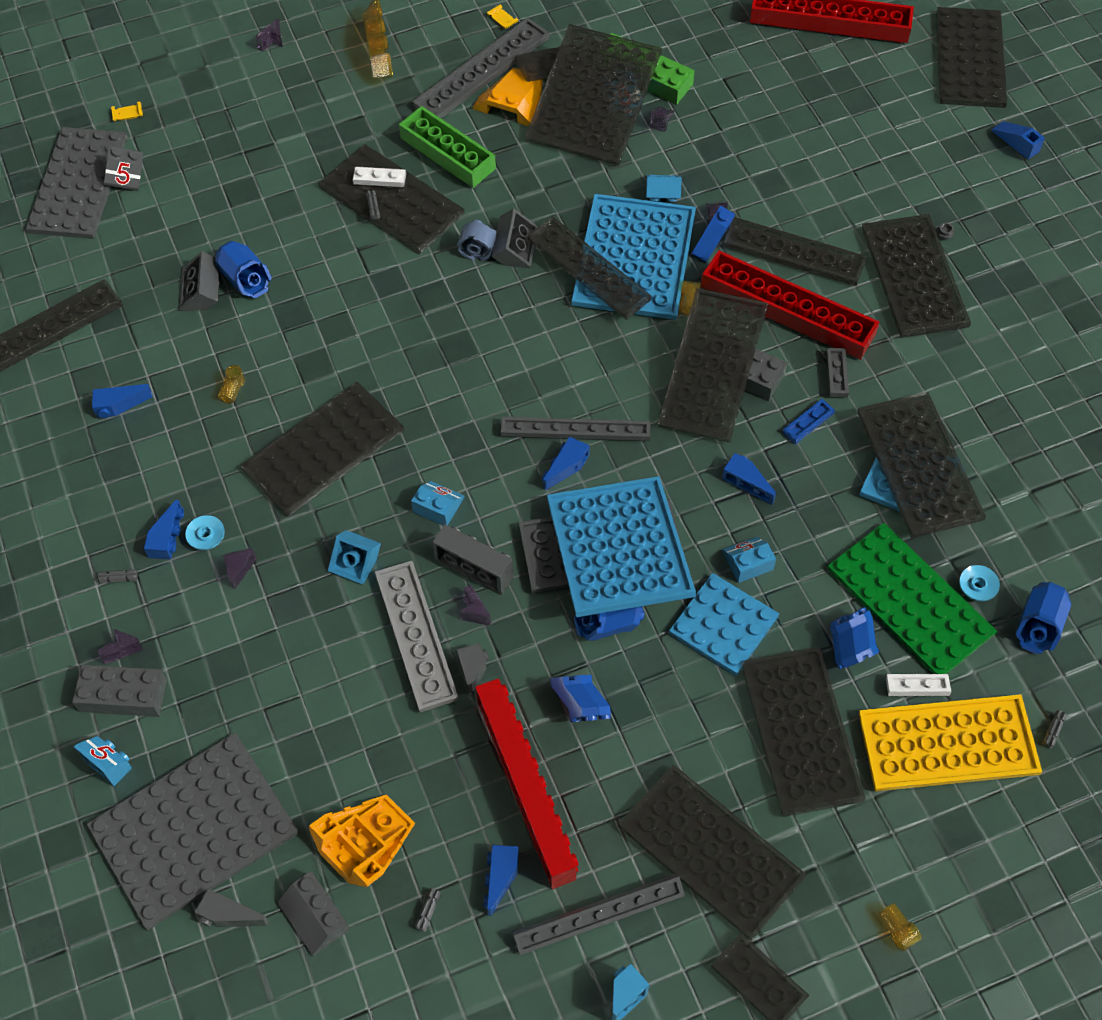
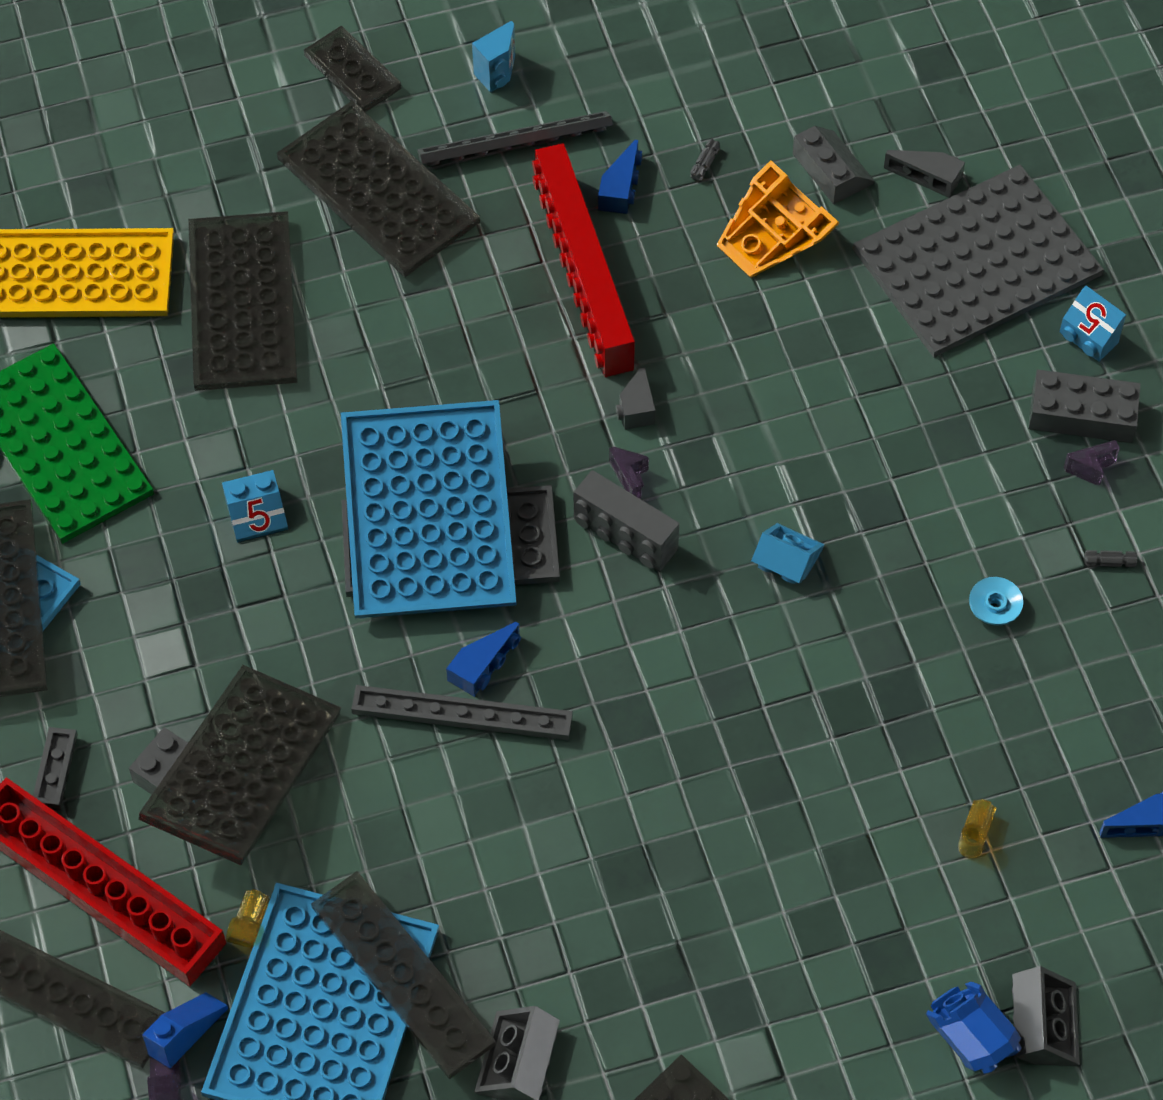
camera: 175 degrees left, 0 degrees up
blue slope [144,500,184,560] -> none
clear purple slope [223,548,257,589] -> none
clear smoke plate [240,382,404,517] -> none
light grey plate [375,561,459,712] -> none
dark azure slope [411,481,465,526] -> none
sand blue brick [457,220,496,261] -> none
blue brick [550,675,611,722] -> none
dark azure plate [669,573,779,676] -> none
blue slope [722,453,776,505] -> none
blue tile [782,399,835,445] -> none
blue brick [829,607,879,669] -> none
clear yellow piece [878,903,922,951] -> none
white plate [886,674,951,696] -> none

